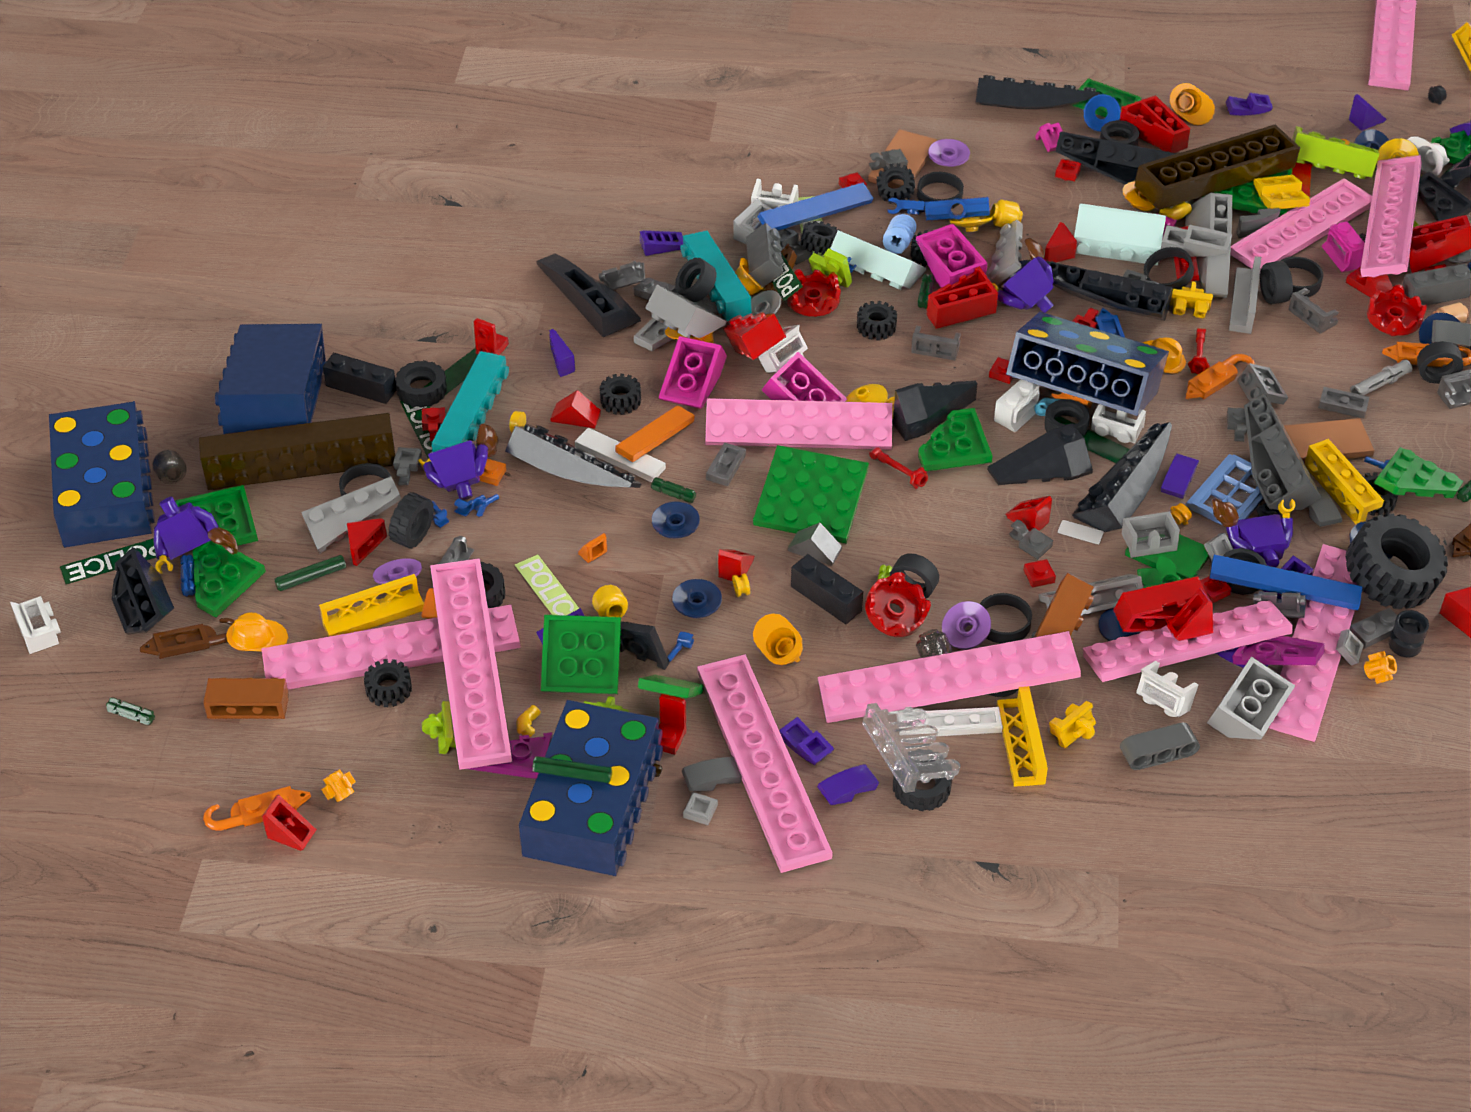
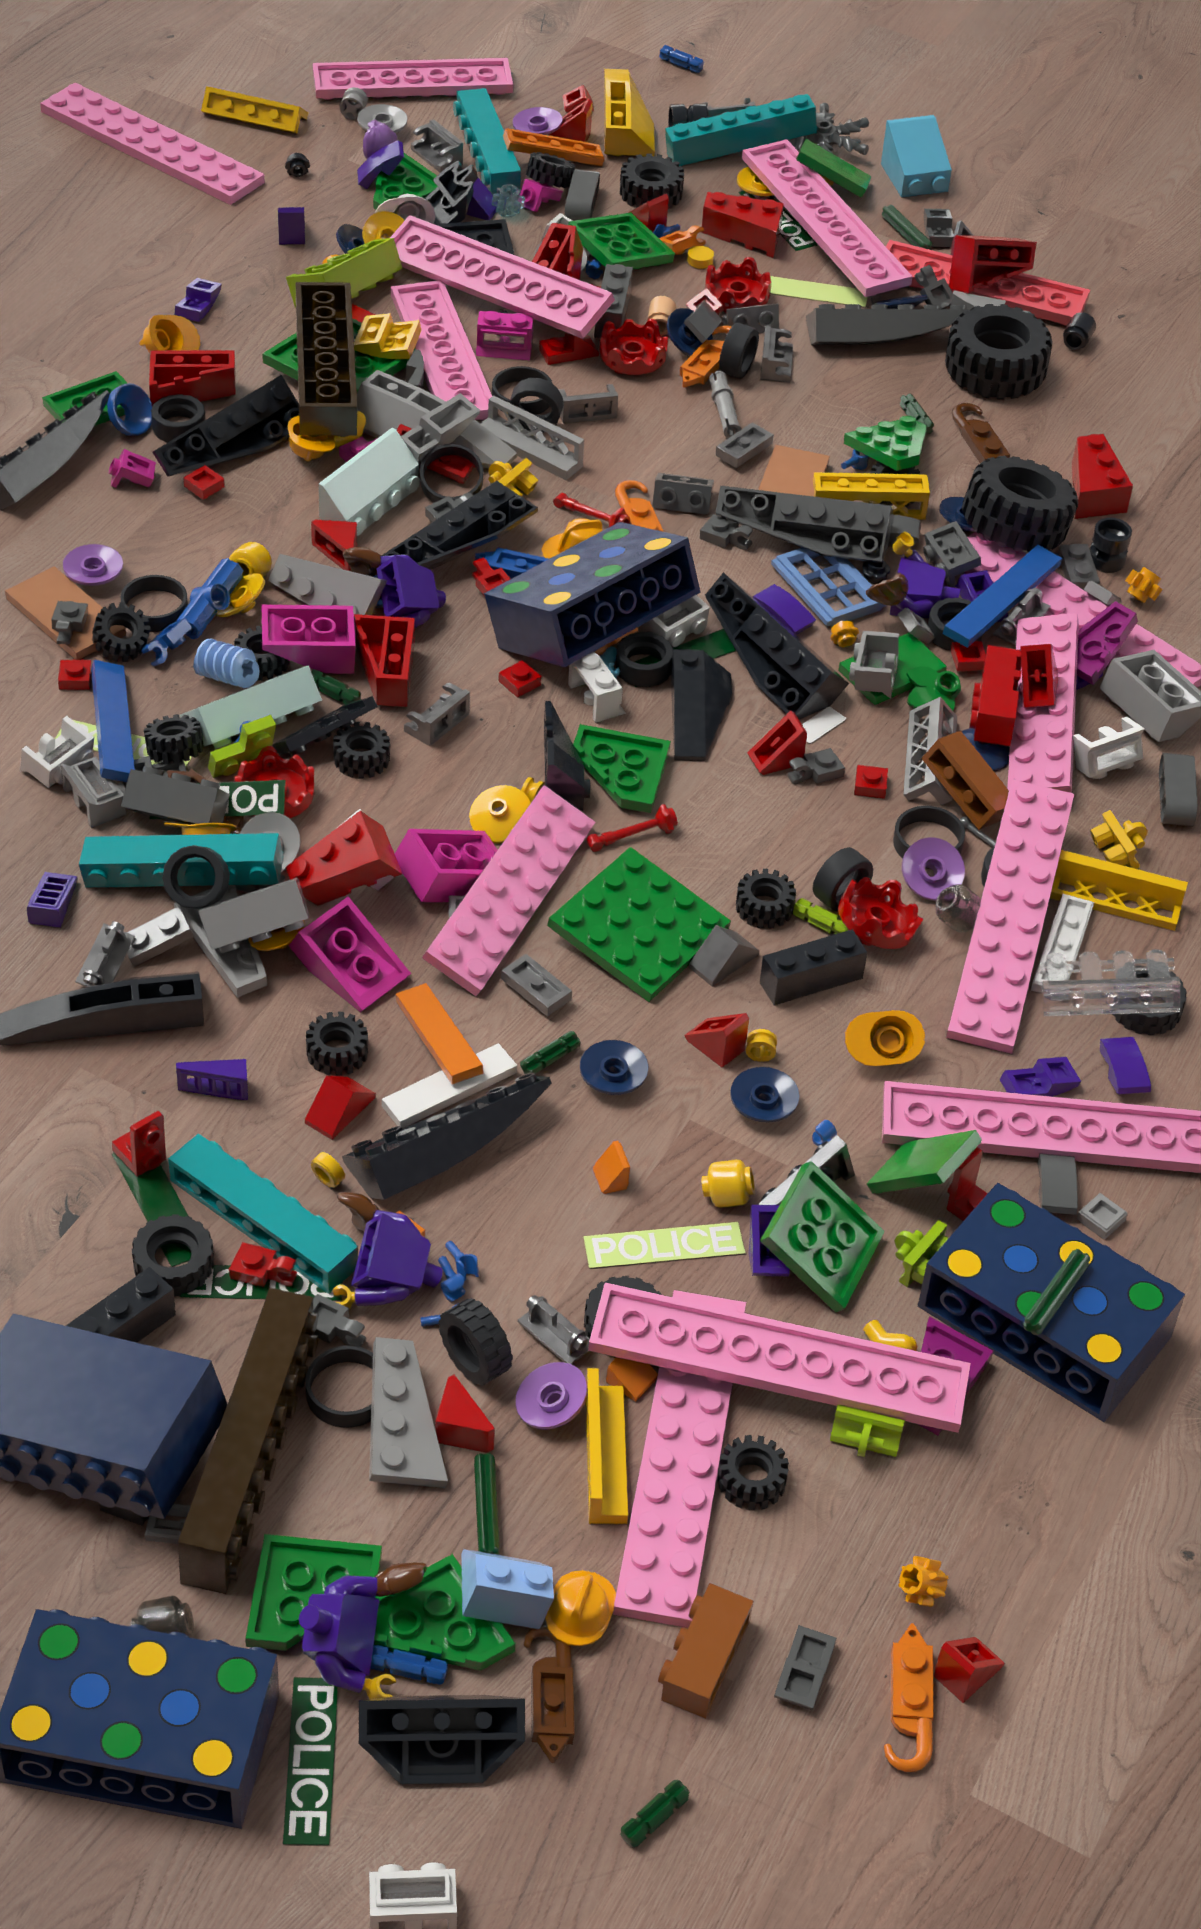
camera: 70 degrees left, 0 degrees up
none -> black wing [272,696,378,757]
none -> light blue slope [461,1549,554,1629]
none -> black tyre [736,869,796,929]
none -> dark grey slope [774,1625,837,1710]
none -> dark grey bracket [923,521,981,588]

